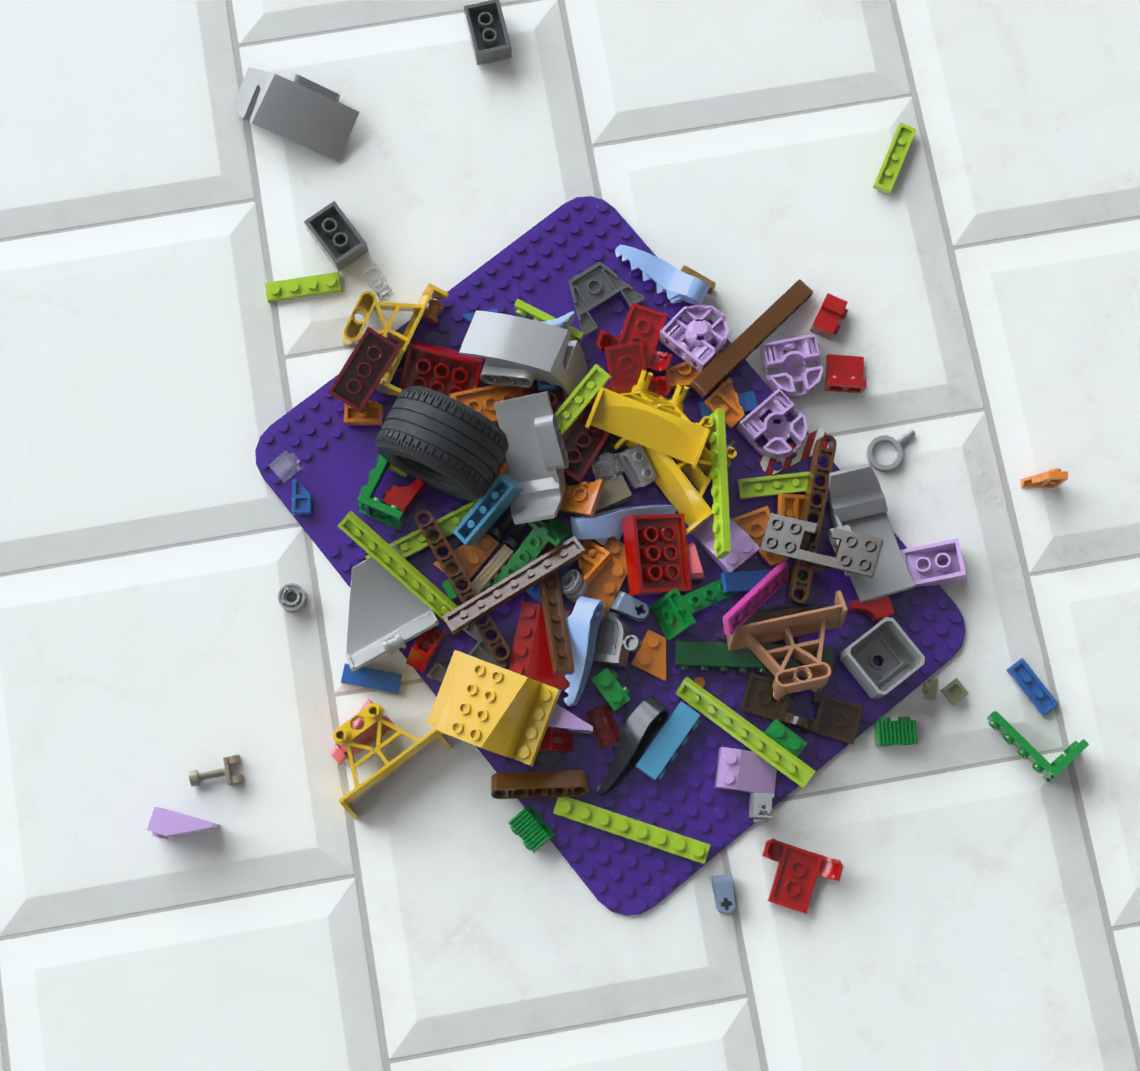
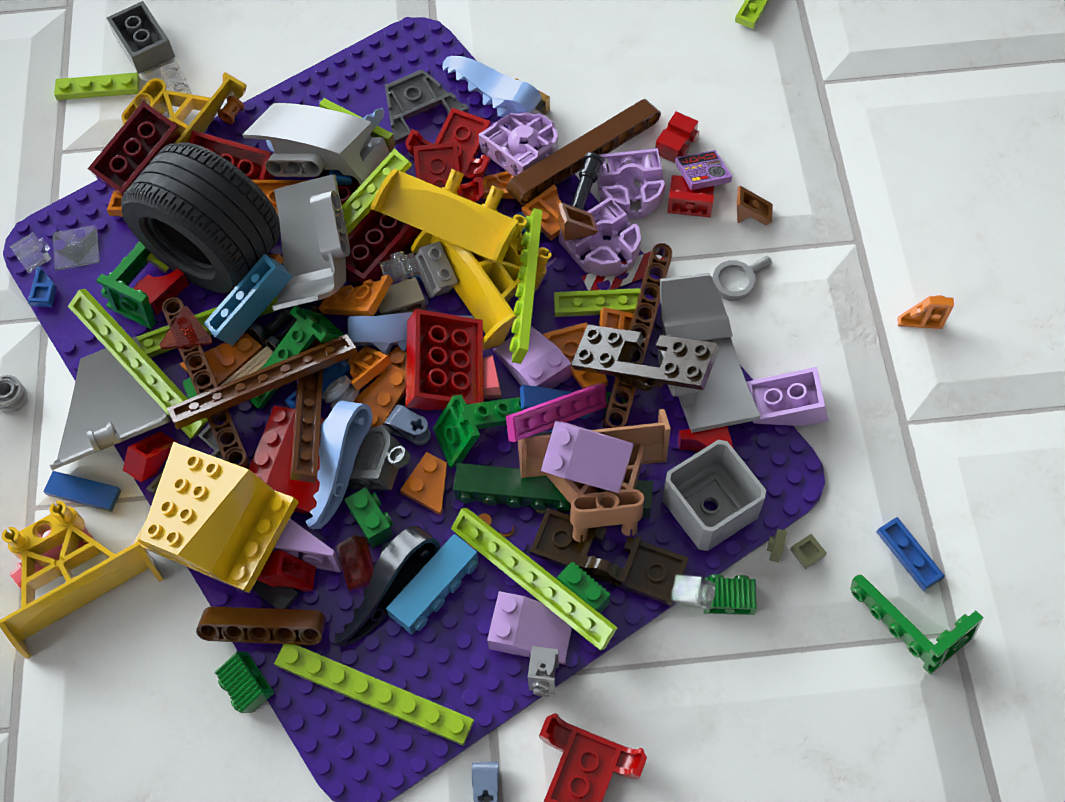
camera: 10 degrees right, 15 degrees down
none -> clear piece [53,225,100,271]
none -> clear red piece [159,306,212,349]
none -> lavender slope [541,421,634,493]
none -> dark orange slope [558,202,598,242]
none -> black pin [571,153,604,210]
none -> clear brick [671,575,716,609]
none -> tile [675,150,732,190]
none -> dark orange slope [737,186,773,225]

